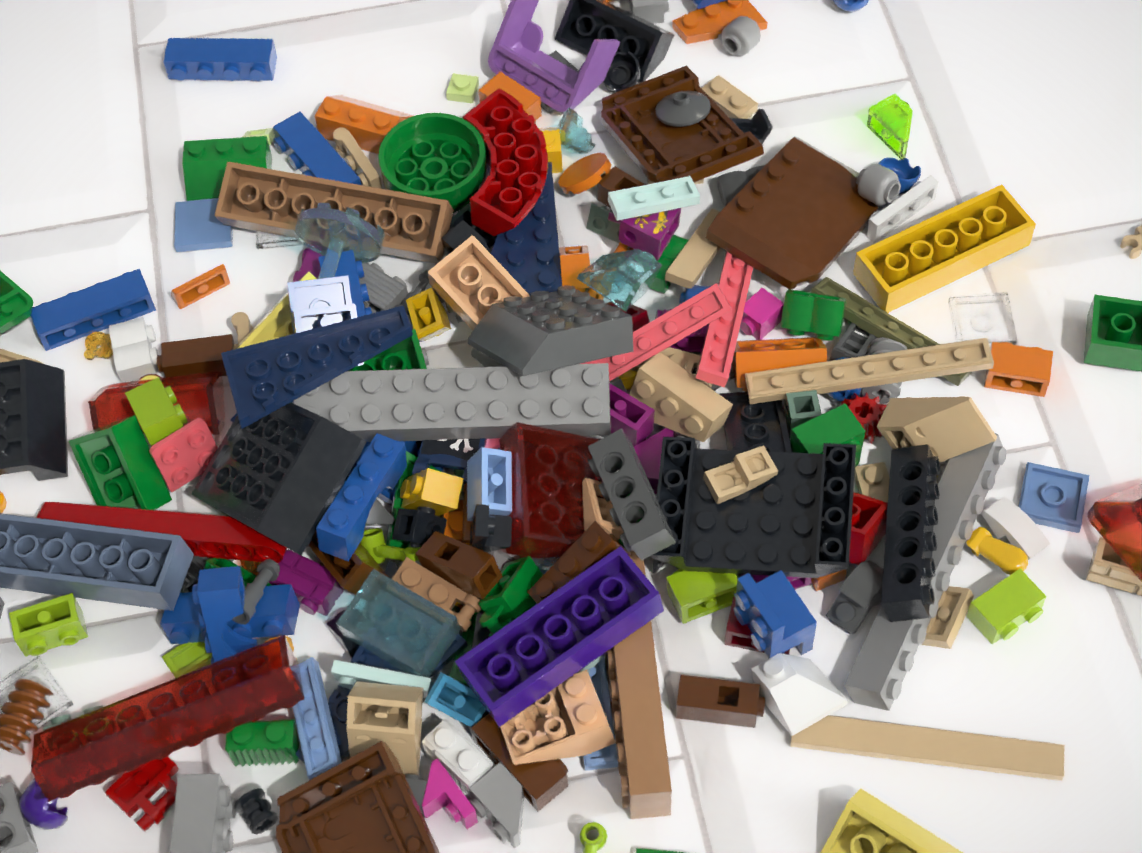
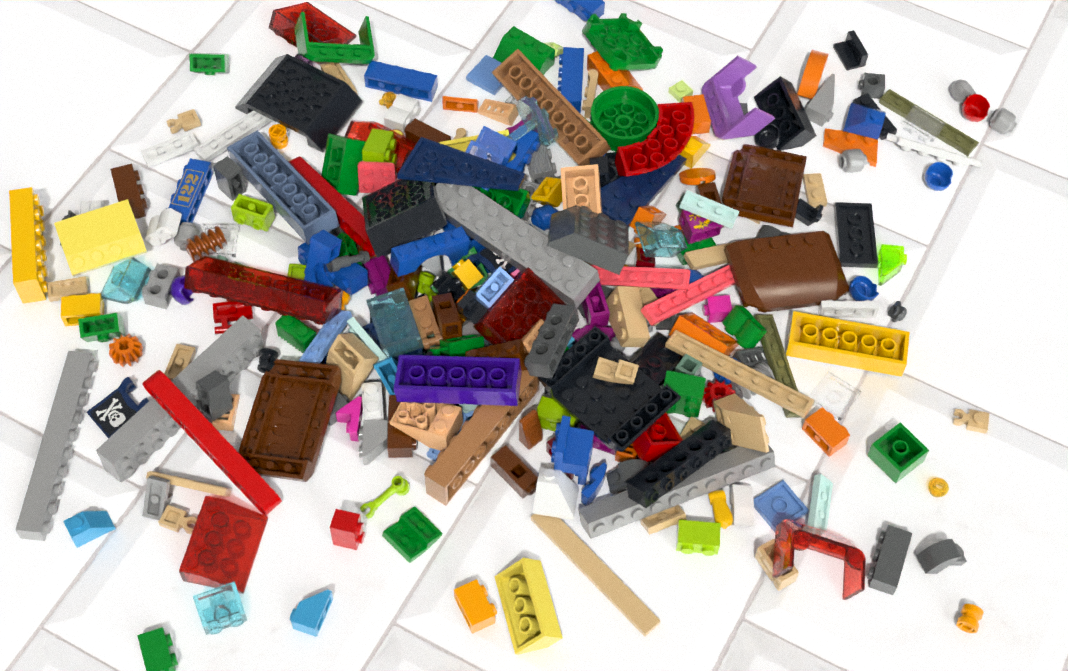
camera: 35 degrees right, 0 degrees up
clear light blue hair [557,108,596,154] -> none
dark grey dish [656,91,710,127] -> none
light grey head [856,164,901,206] -> none
none -> light nougat slope [477,99,518,126]
none -> dark orange slope [519,409,543,450]
none -> blue head [531,204,558,231]
none -> blue slope [581,462,607,506]
none -> green plate [582,13,664,71]
none -> light aqua plate [807,474,833,539]
none -> black plate [834,202,878,268]
none -> dark grey plate [888,301,907,323]

